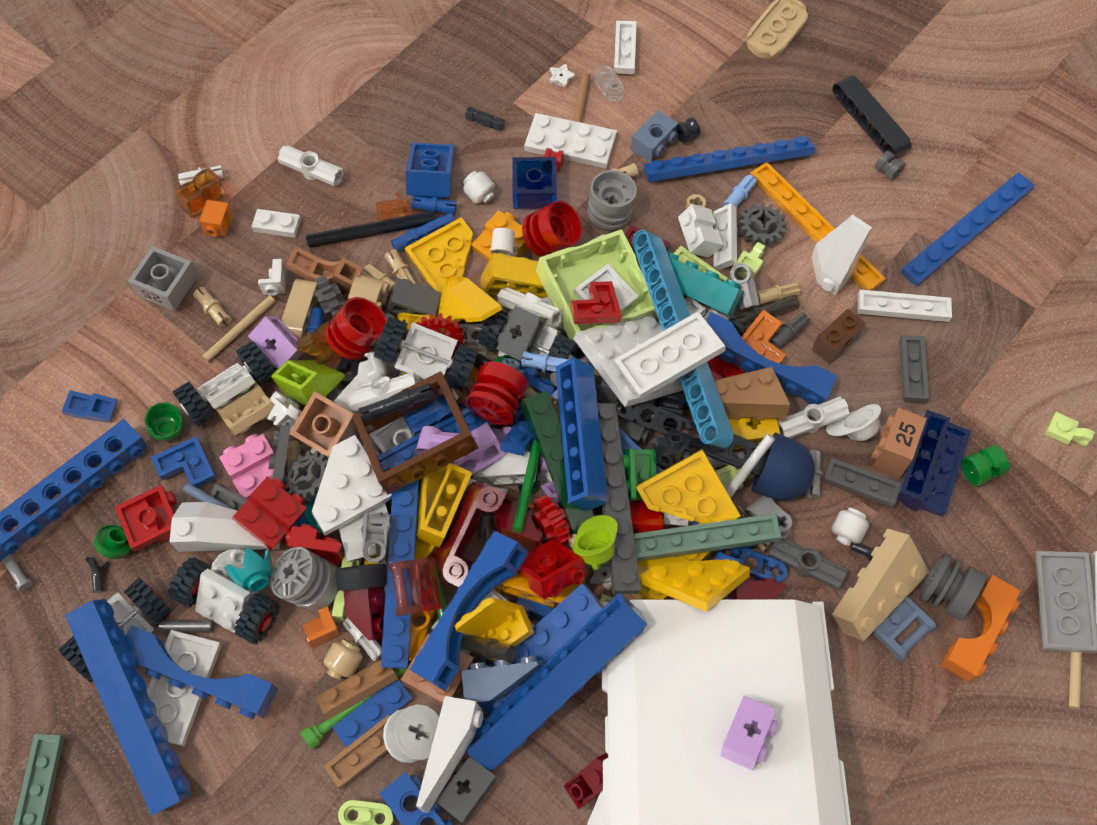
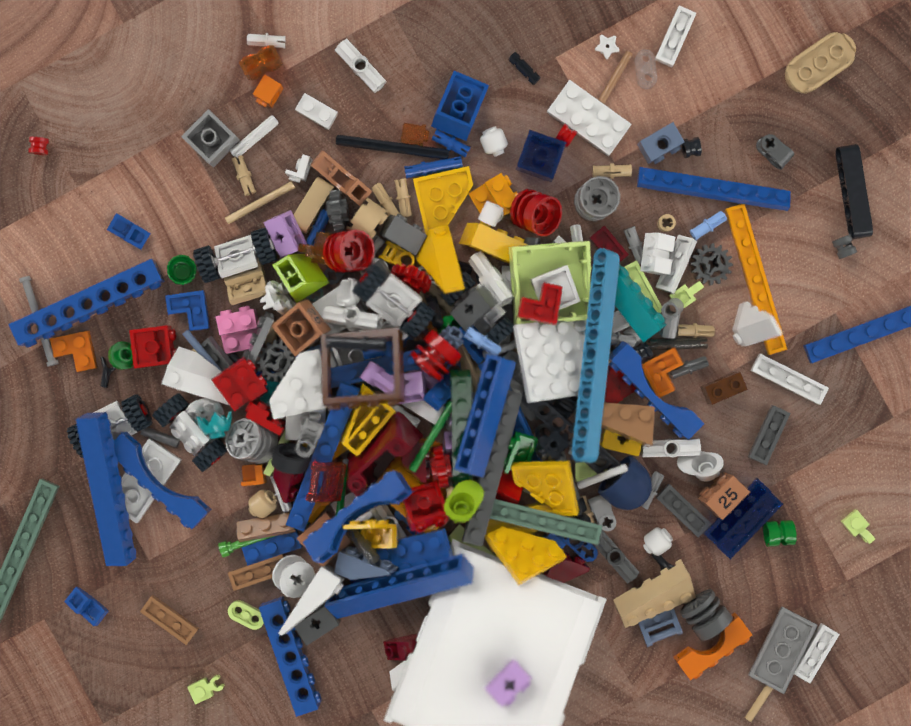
camera: 20 degrees right, 25 degrees up
white plate [614,312,725,400] -> none
none -> orange plate [50,331,98,372]
none -> white axle [230,115,278,158]
none -> light grey axle [623,226,643,265]
none -> dark grey piece [756,134,795,170]

